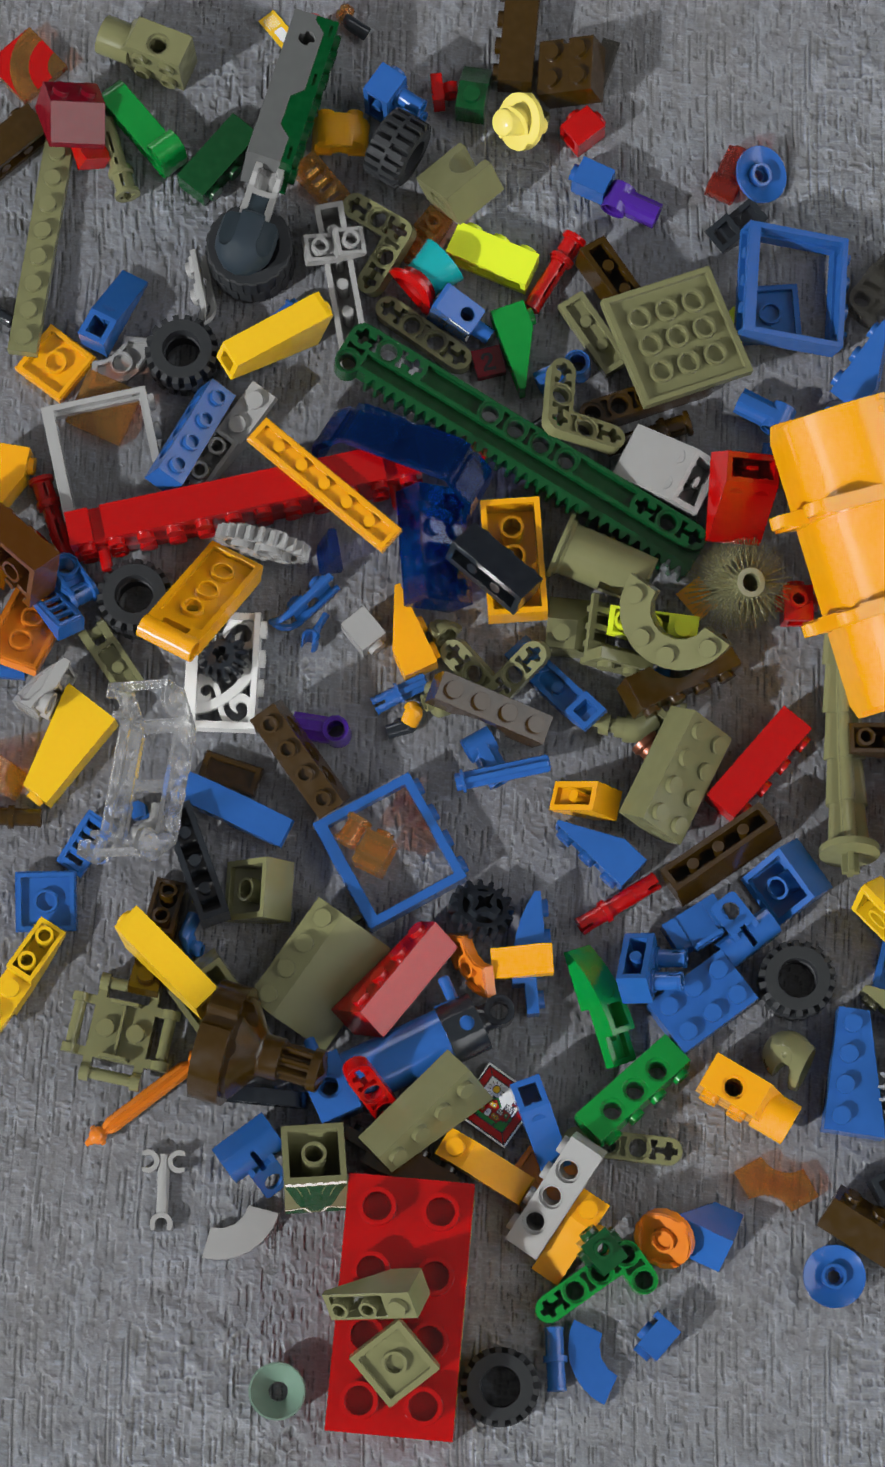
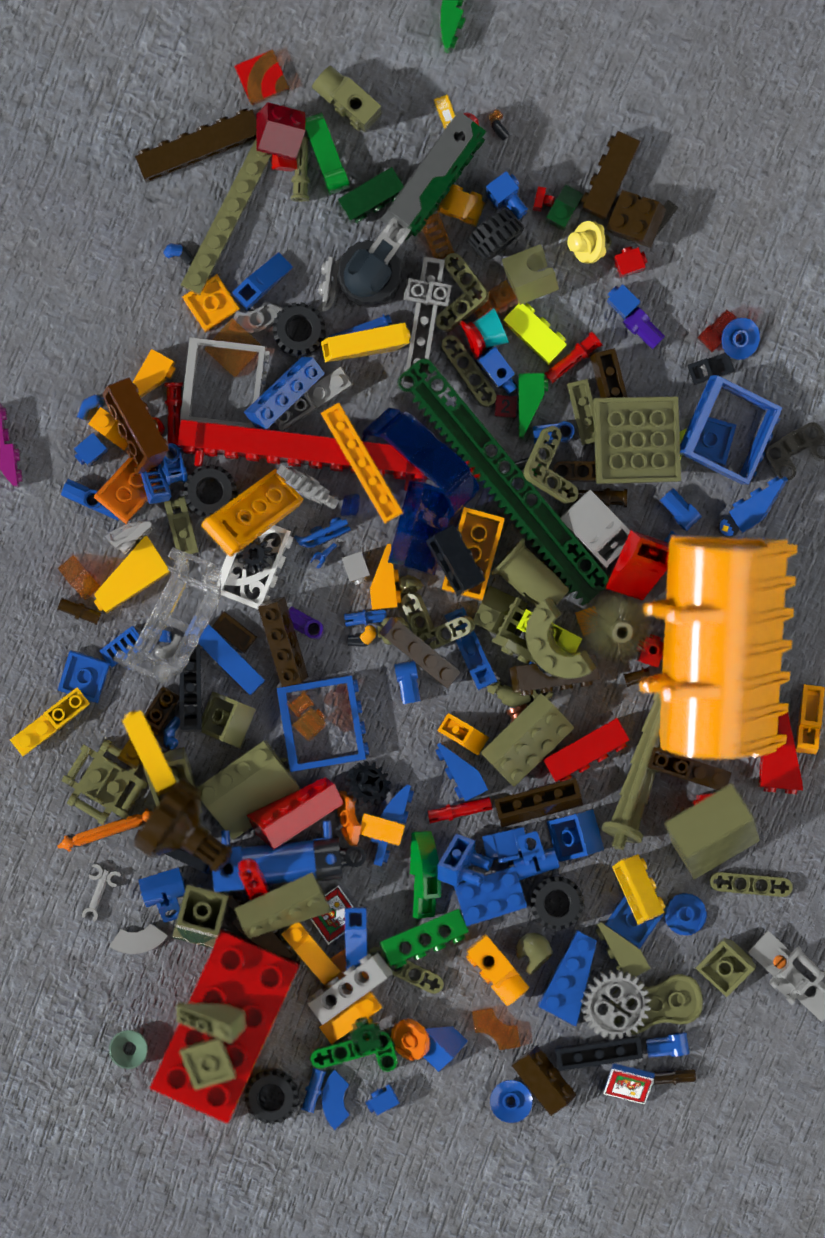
camera: 15 degrees right, 10 degrees up
blue axle [454,754,551,793] -> none
none -> dark brown pin [623,667,650,687]

